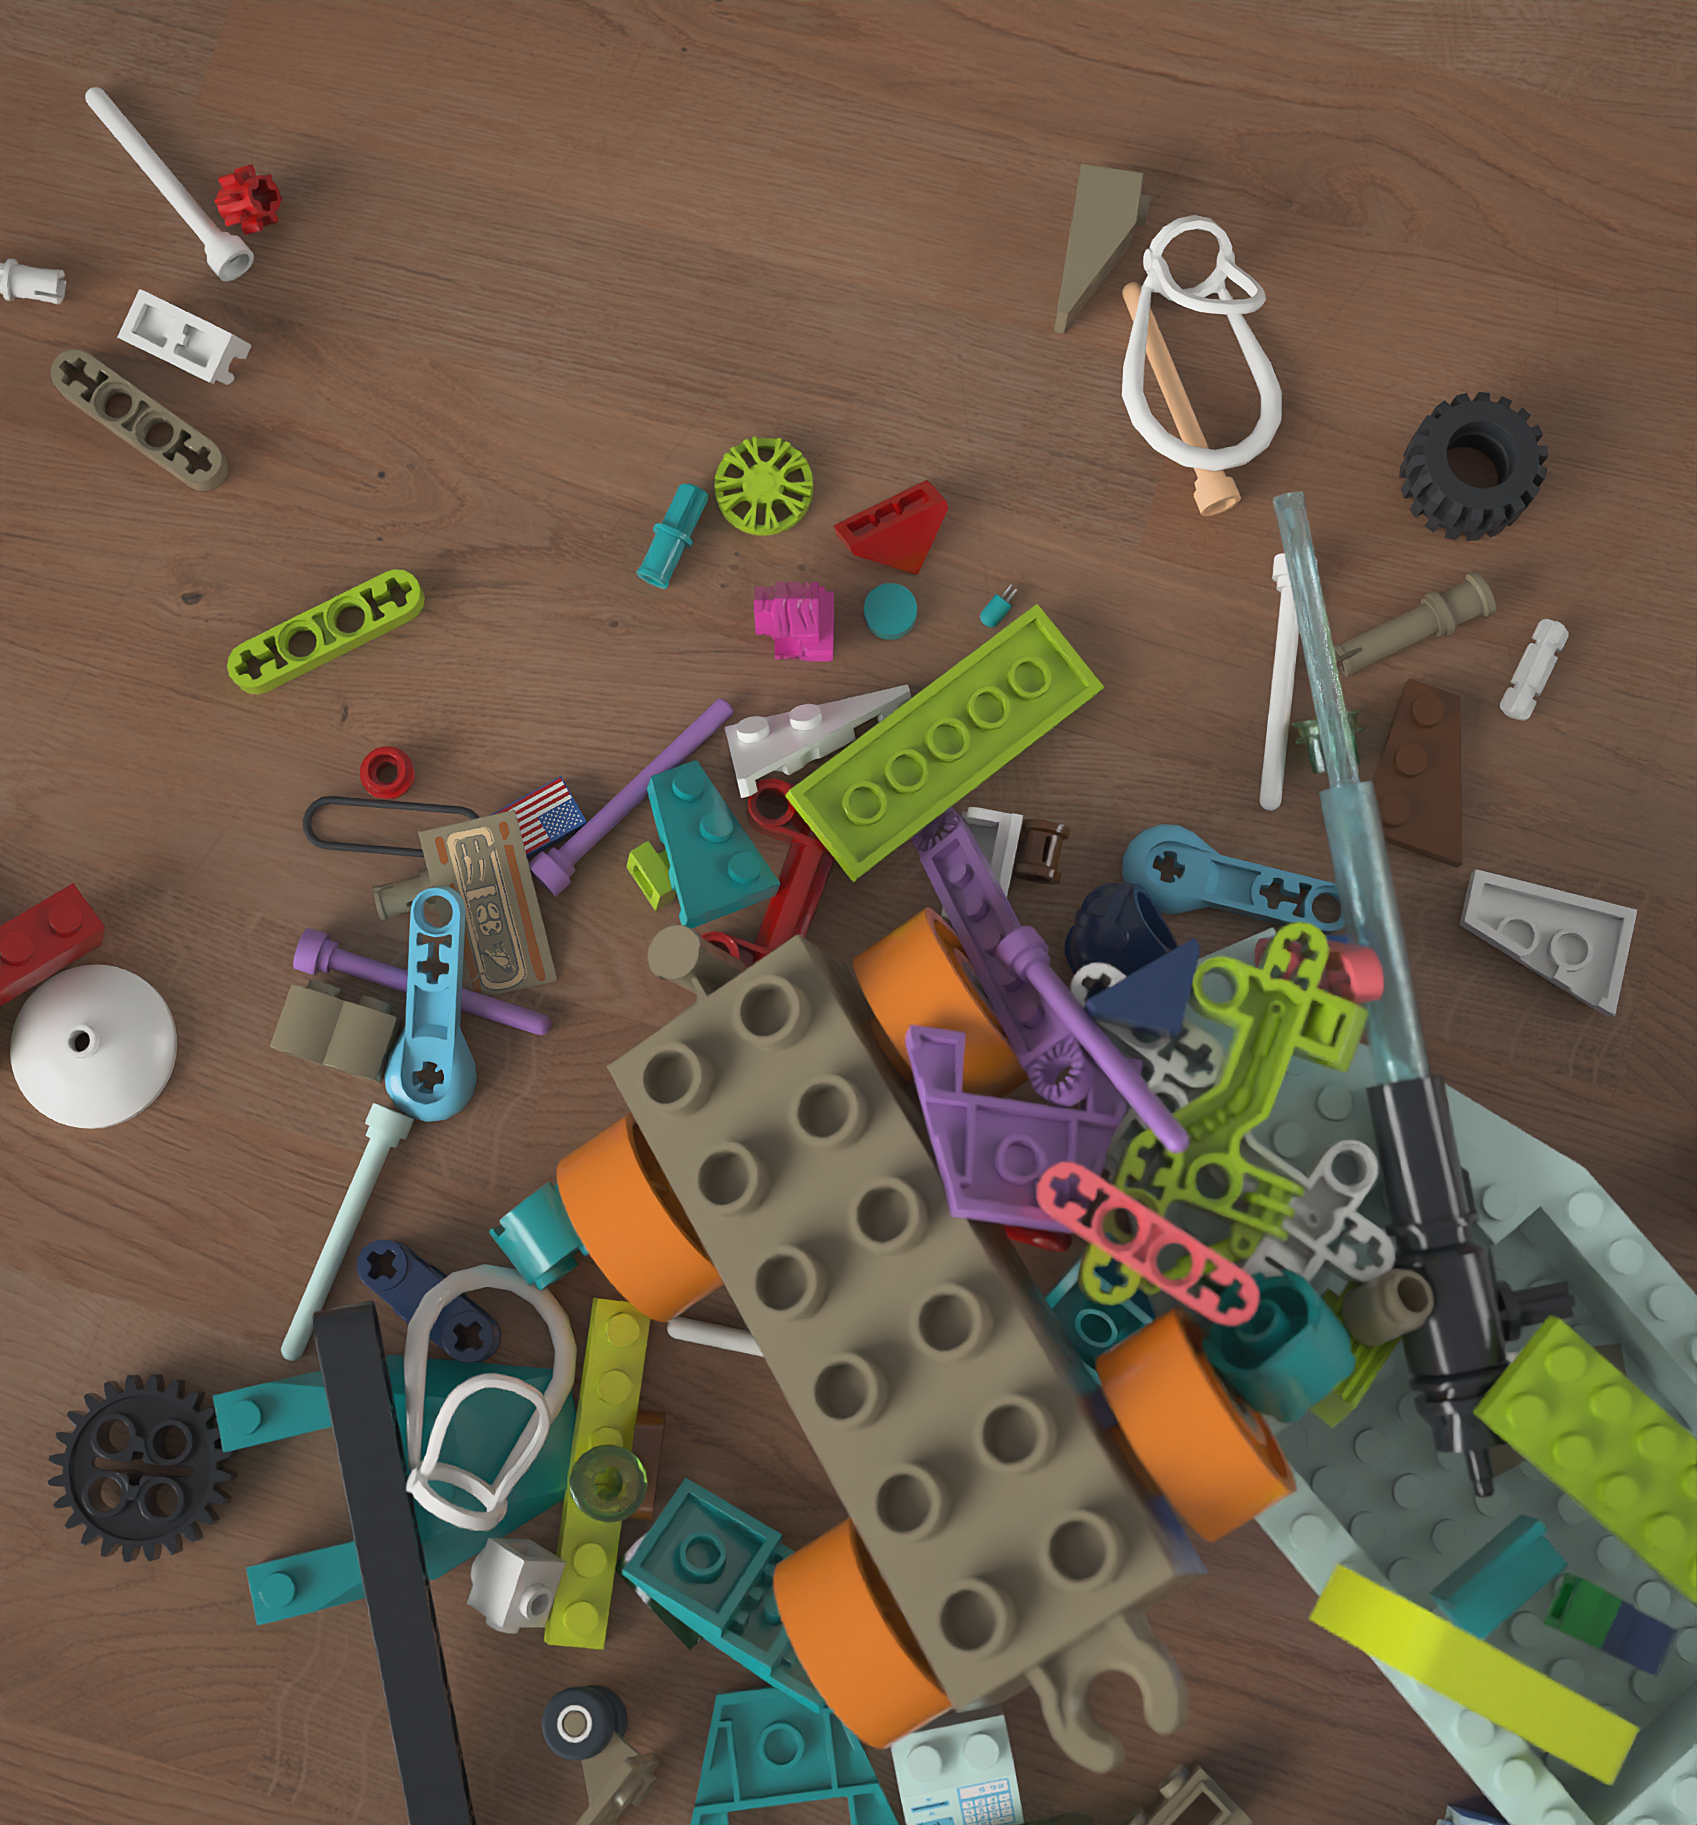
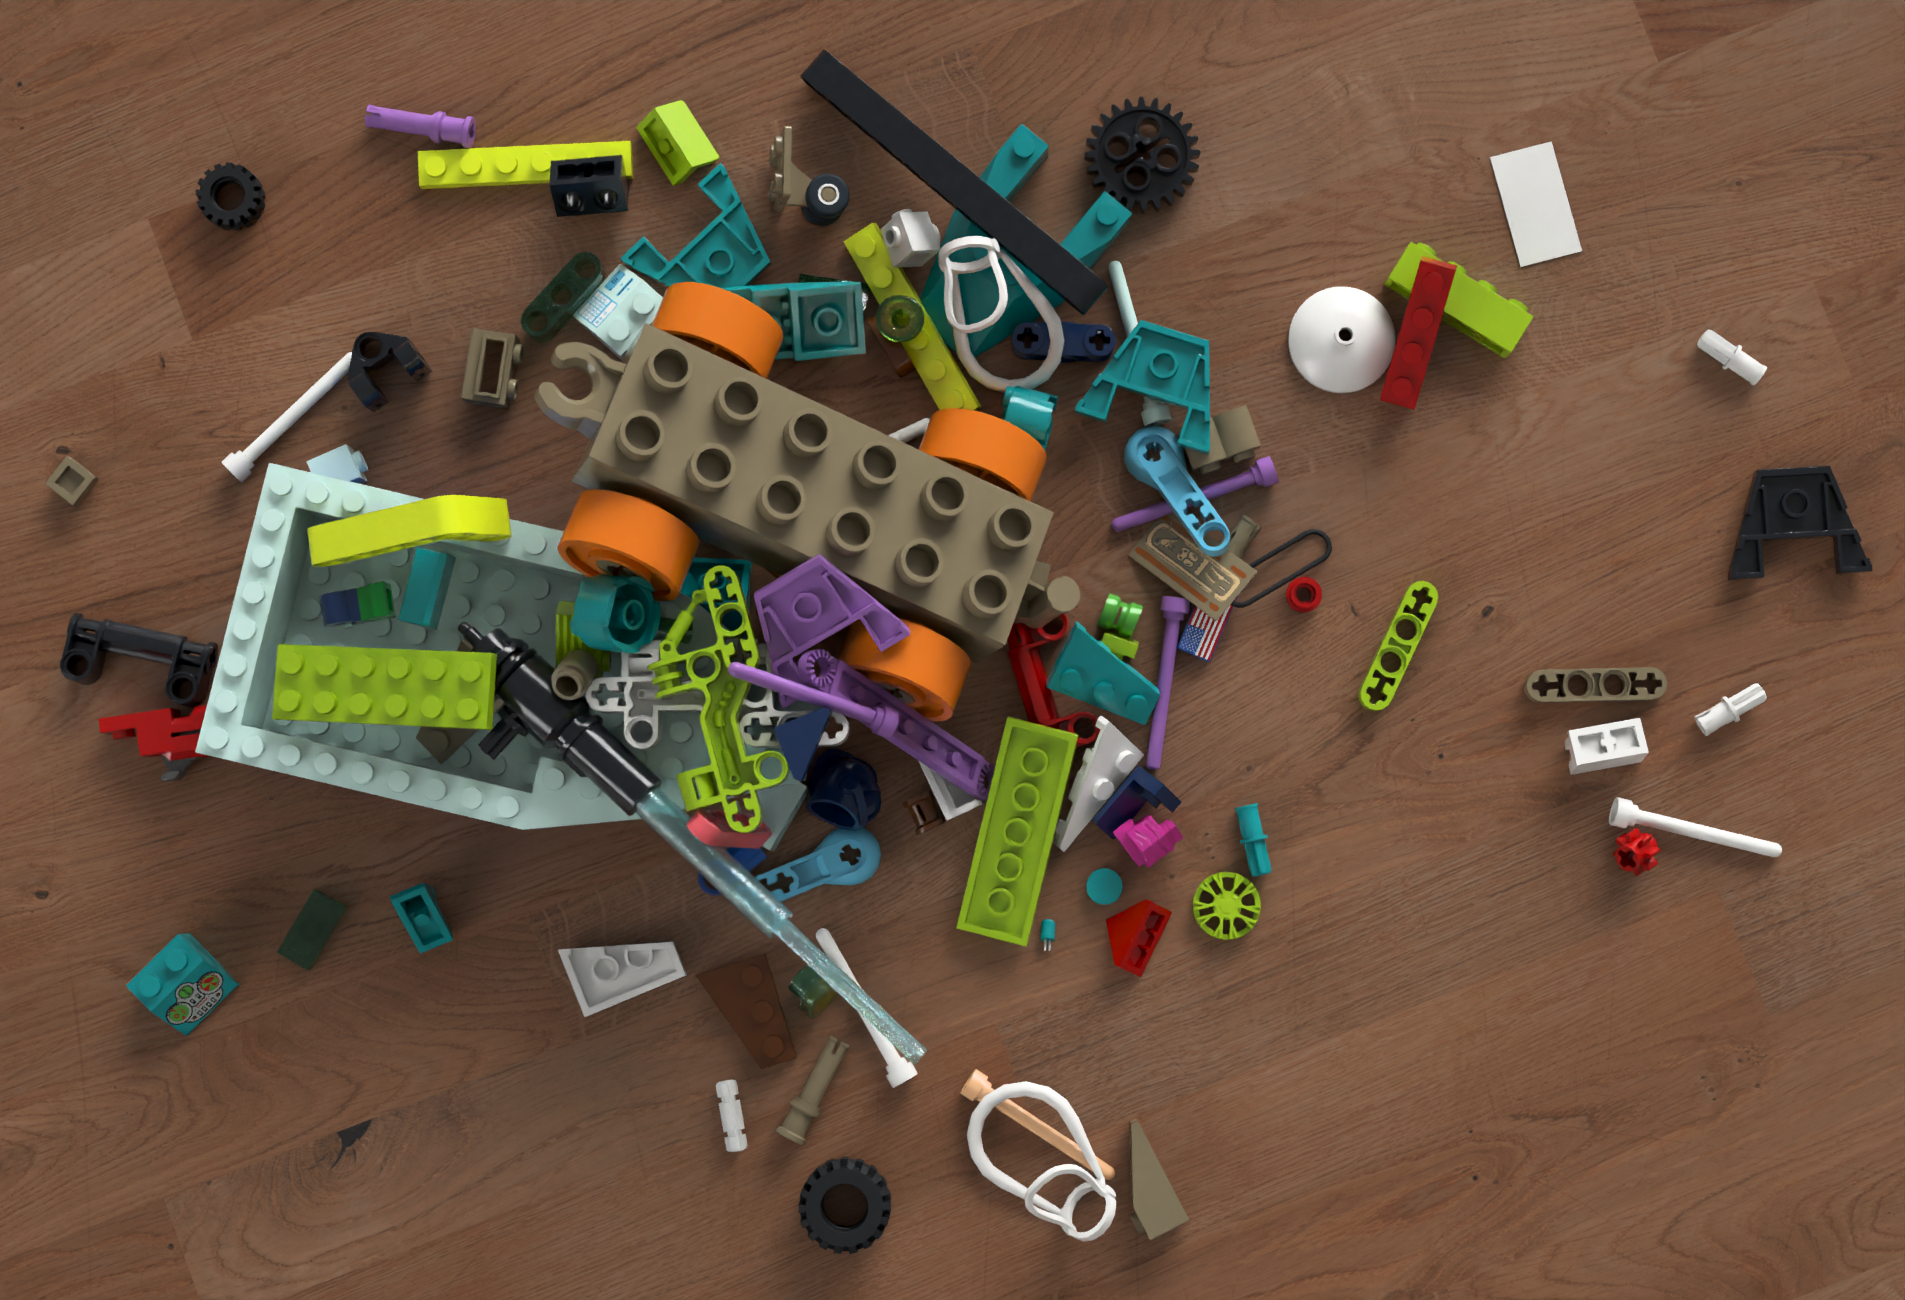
camera: 145 degrees right, 5 degrees up
coral beam [1037,1162,1259,1325] -> none
none -> teal wing [1074,320,1210,455]
none -> dark blue bracket [1093,765,1181,839]
none -> bright green wheel [1097,593,1143,639]

